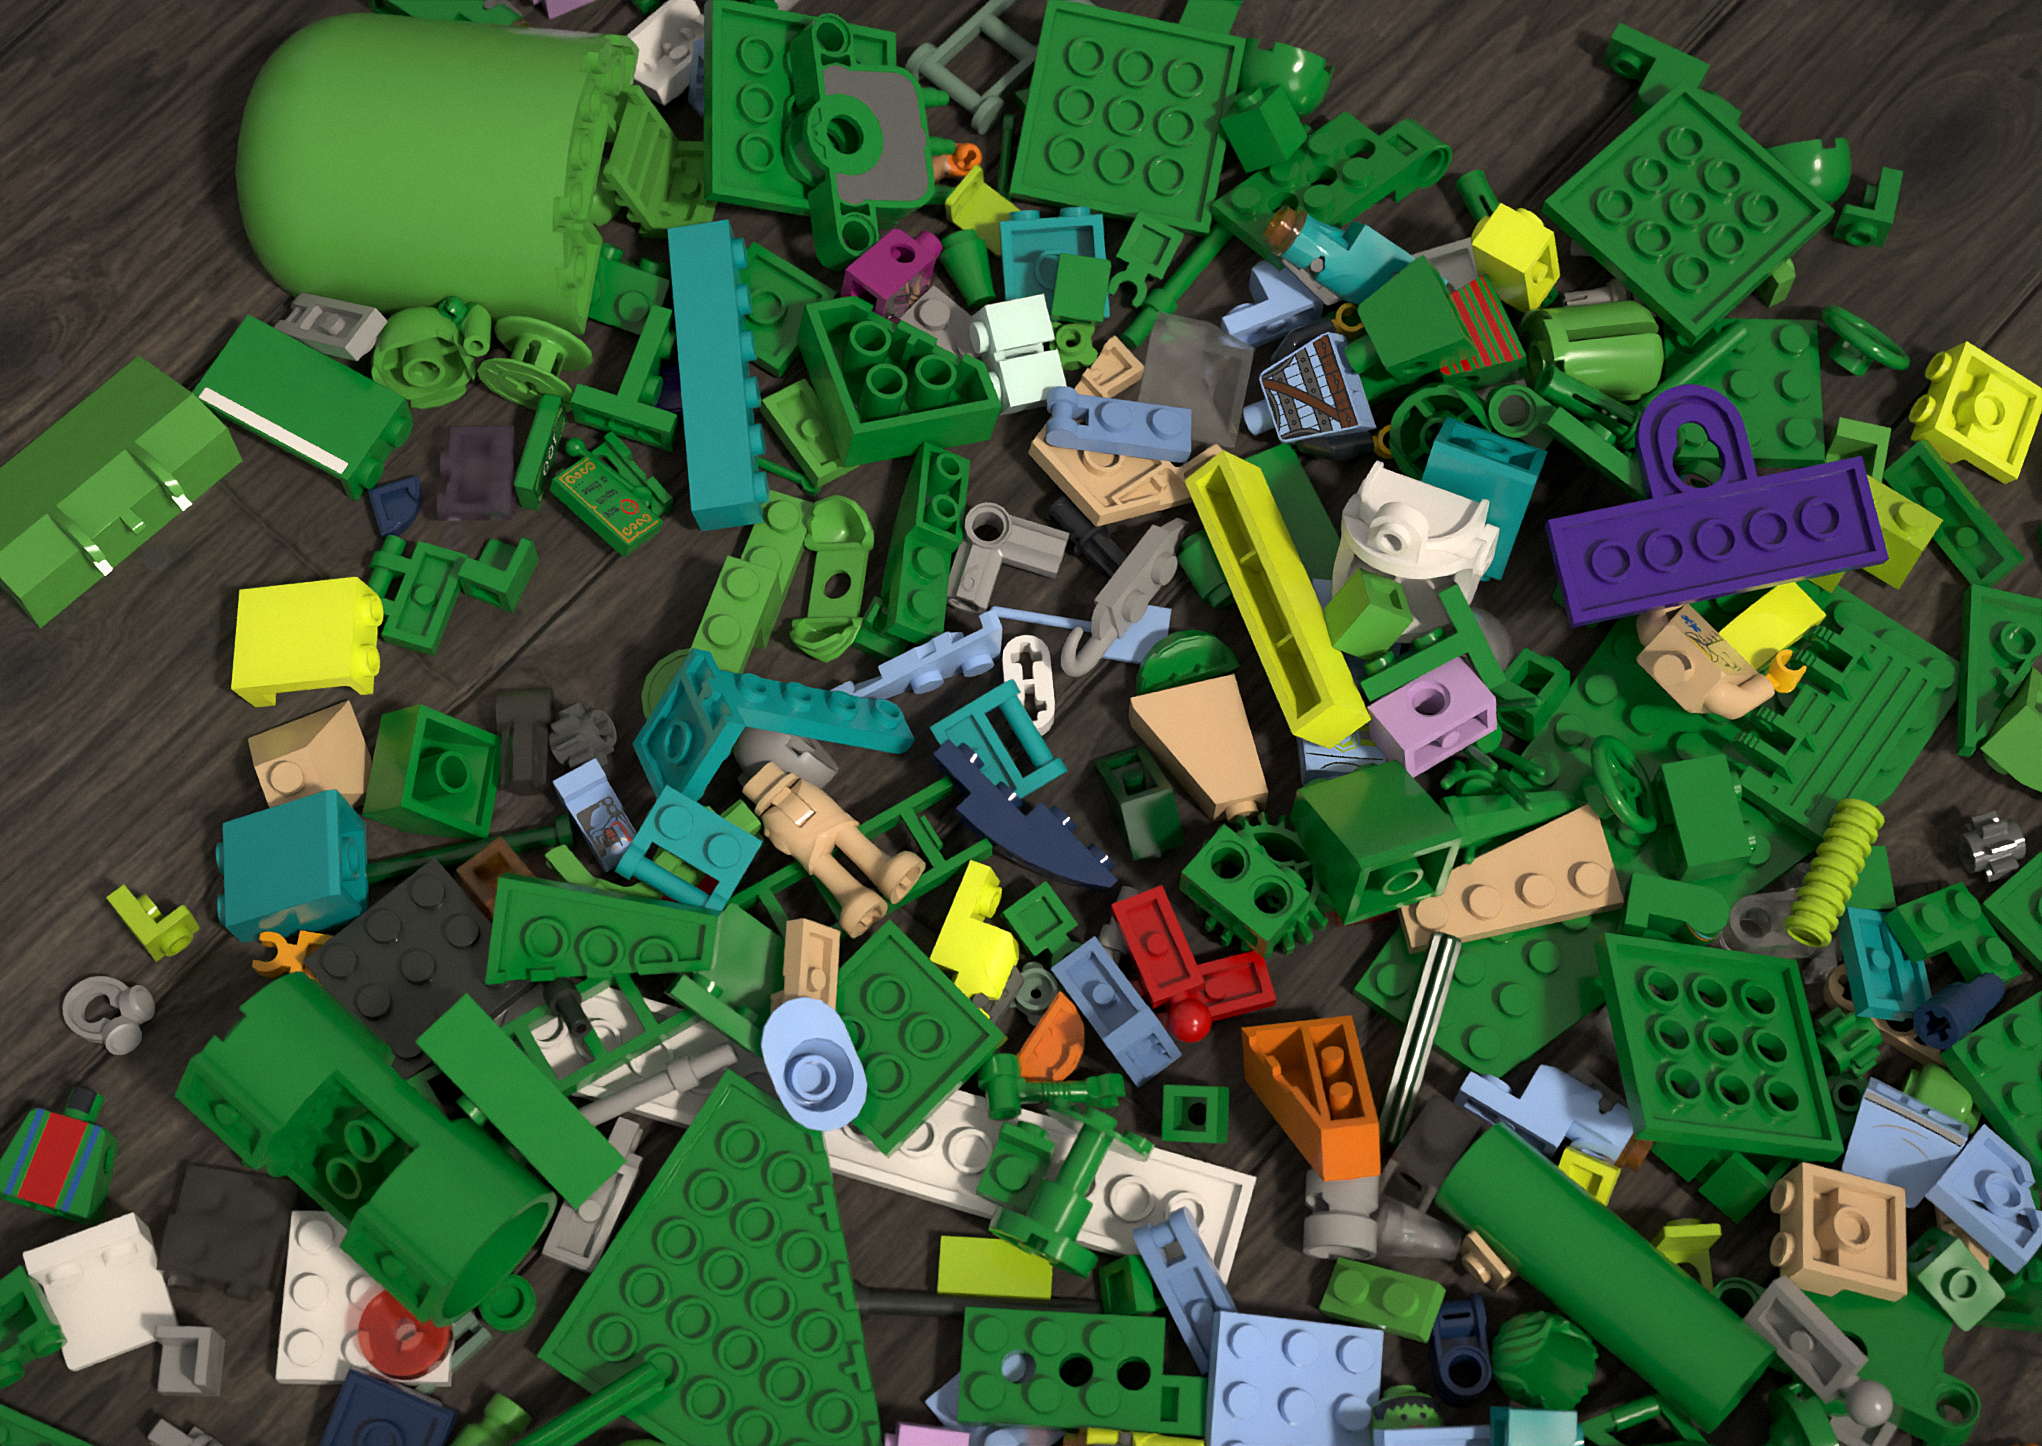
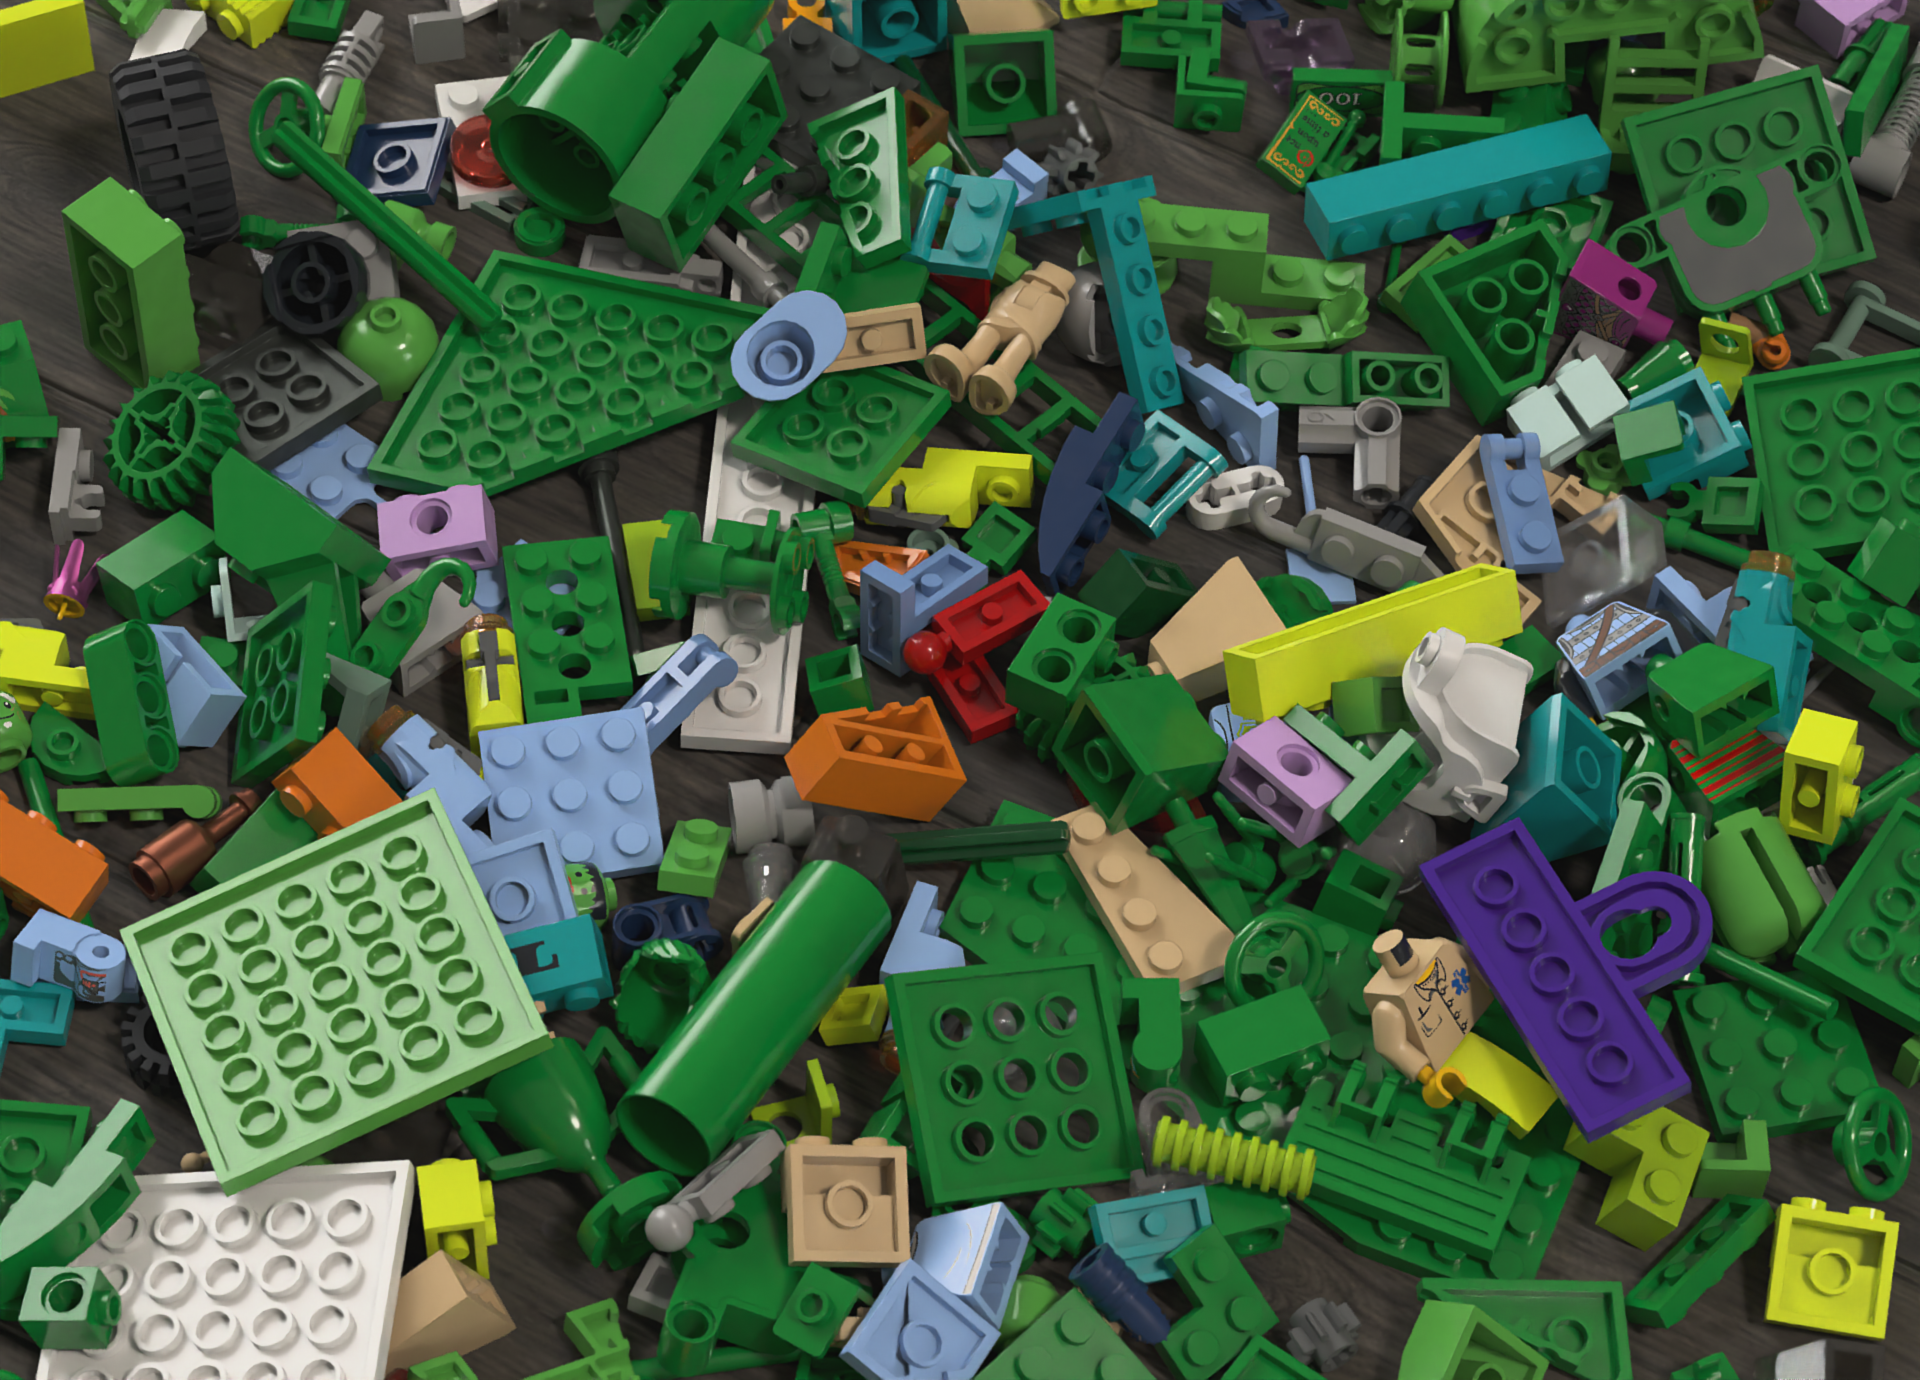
camera: 75 degrees right, 15 degrees down
none -> green bracket [1173,54,1244,132]

